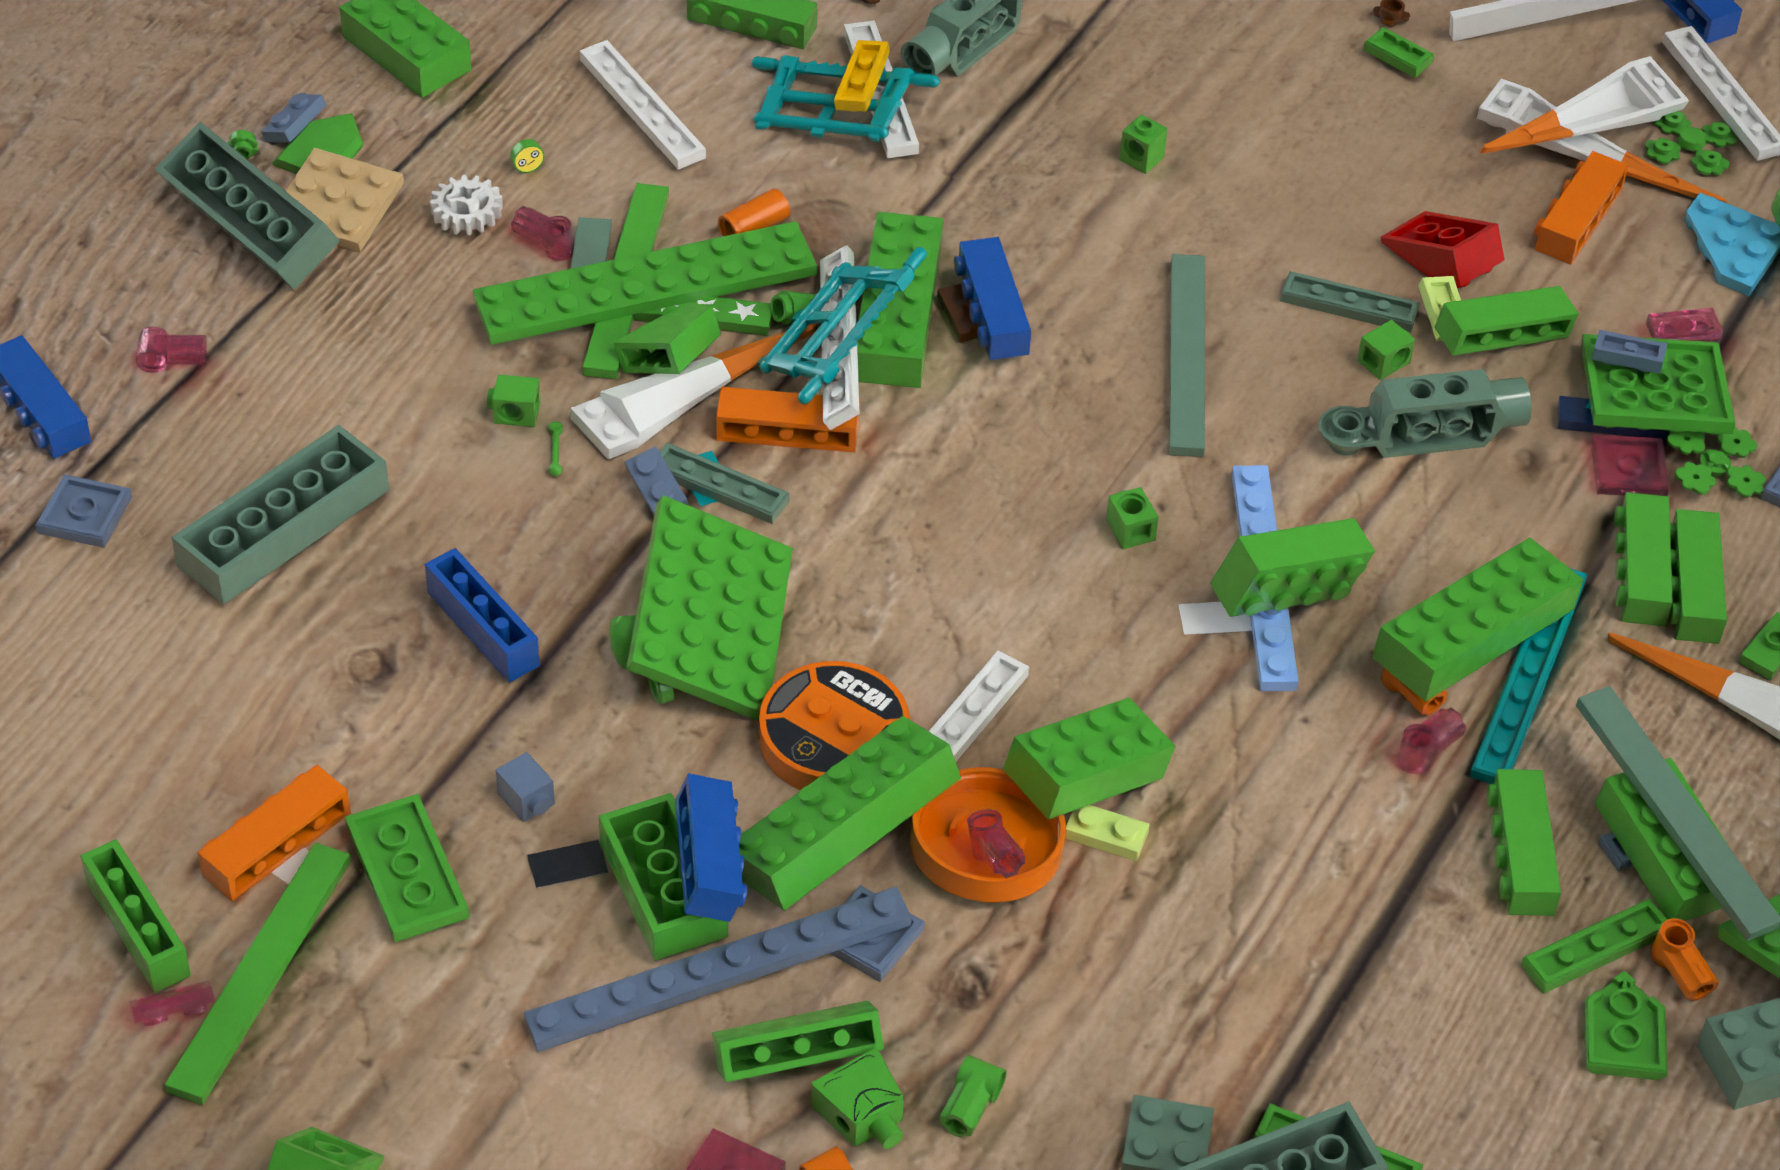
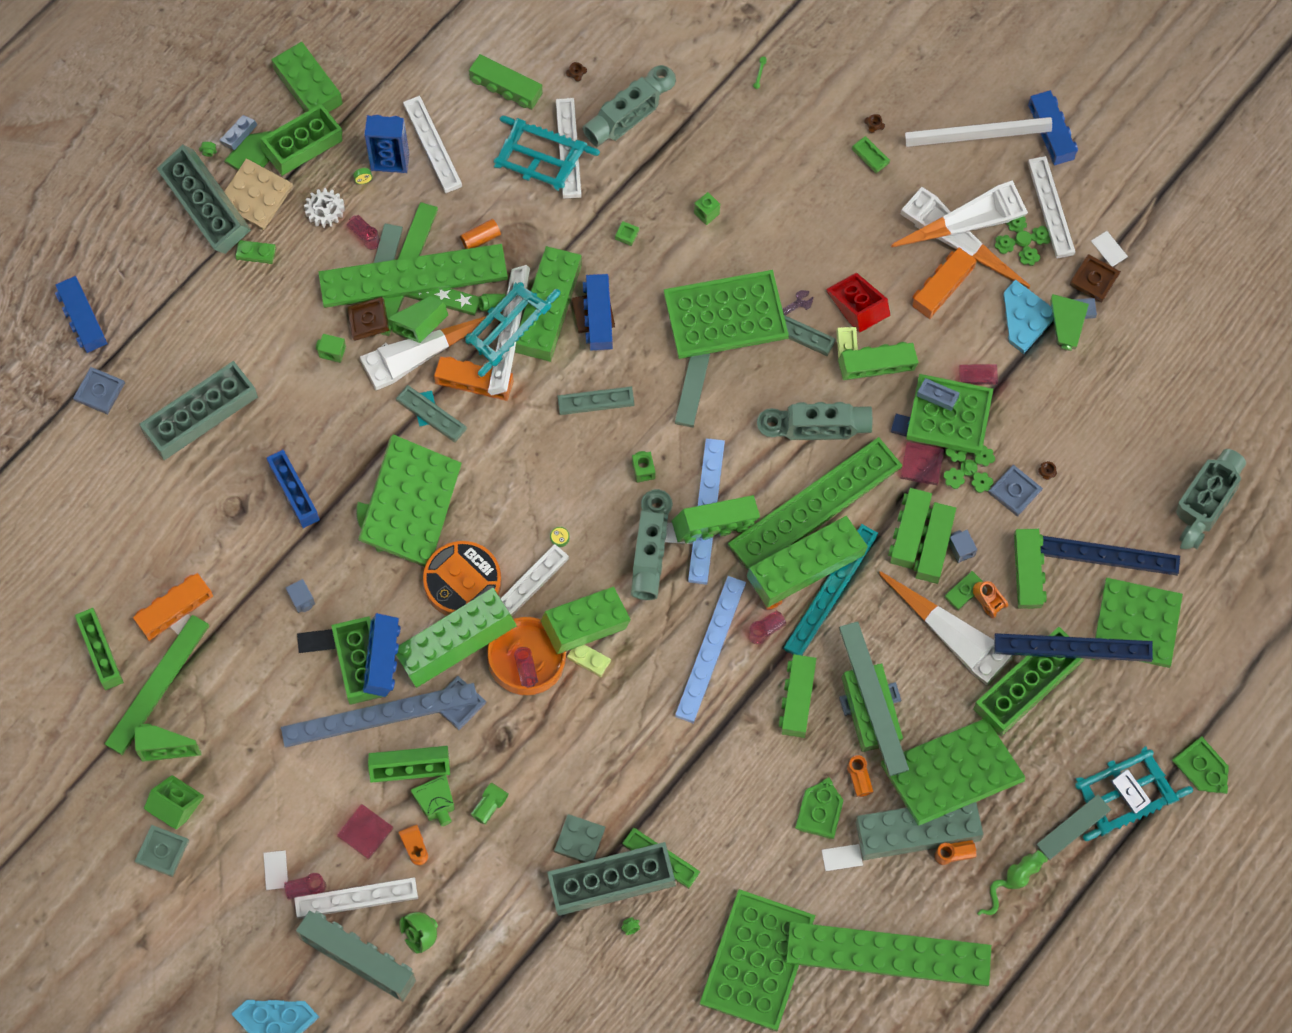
camera: 10 degrees right, 20 degrees up
clear pink plate [129,980,215,1026] -> none
clear pink piece [135,326,207,373] -> none
bright green plate [345,794,470,942] -> none
bright green hinge [548,421,563,477] -> none
sand blue plate [625,446,689,515] -> none
yellow plate [834,40,890,112] -> none
bright green brick [1357,320,1415,380] -> none
bright green tile [1521,898,1668,994] -> none
none -> bright green slope [134,724,202,762]
none -> bright green plate [235,240,276,264]
none -> bright green brick [261,104,342,176]
none -> reddish brown tile [347,297,390,341]
none -> blue brick [364,115,410,173]
none -> tile [550,527,570,547]
none -> sand green tile [557,386,634,415]
none -> bright green plate [615,221,639,246]
none -> sand green brick [631,489,673,600]
none -> bright green plate [664,270,789,359]
none -> light blue plate [675,576,746,724]
none -> bright green plate [728,437,903,570]
none -> bar [783,290,814,316]
none -> white sticker [822,844,863,871]
none -> sand blue brick [948,530,977,563]

